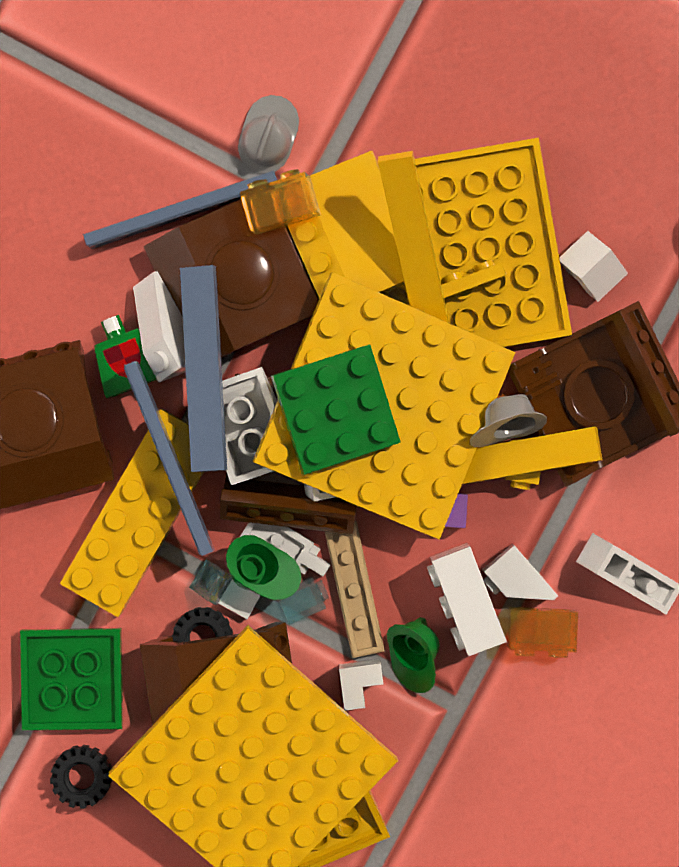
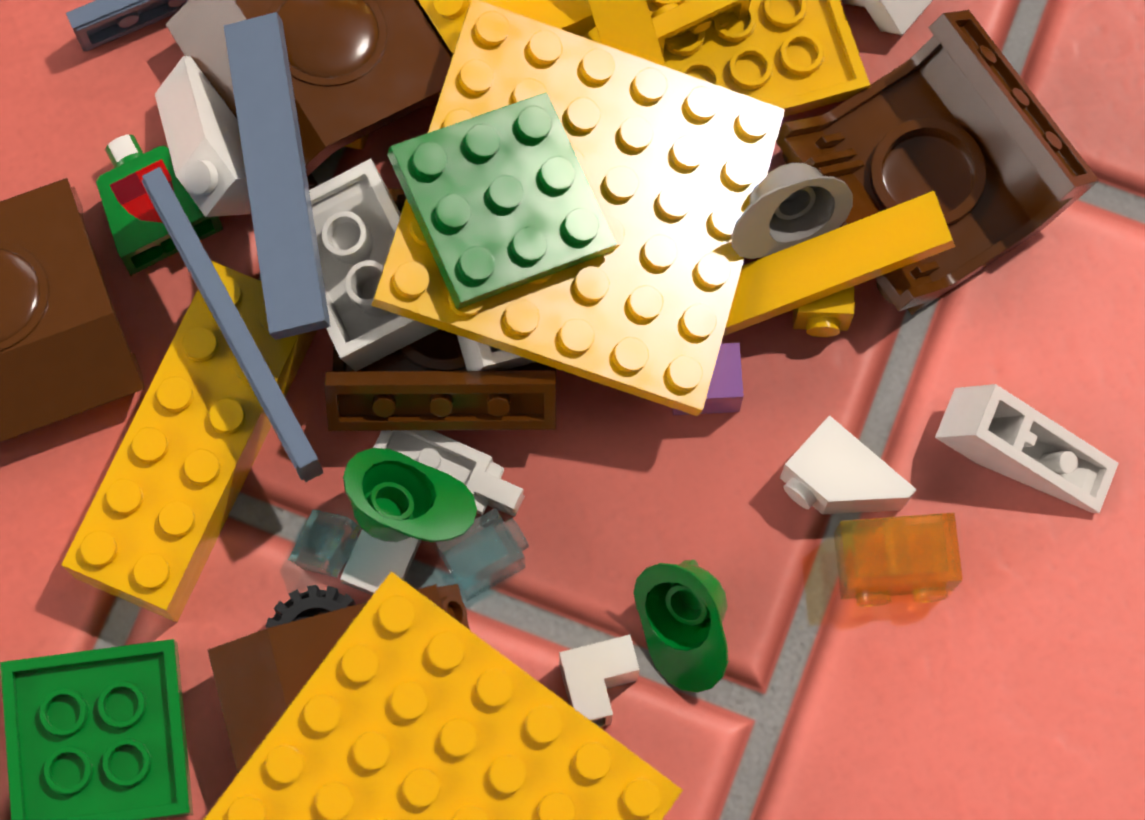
camera: 10 degrees left, 15 degrees down
tan tile [325,521,385,658] -> none
white brick [427,543,507,656] -> none

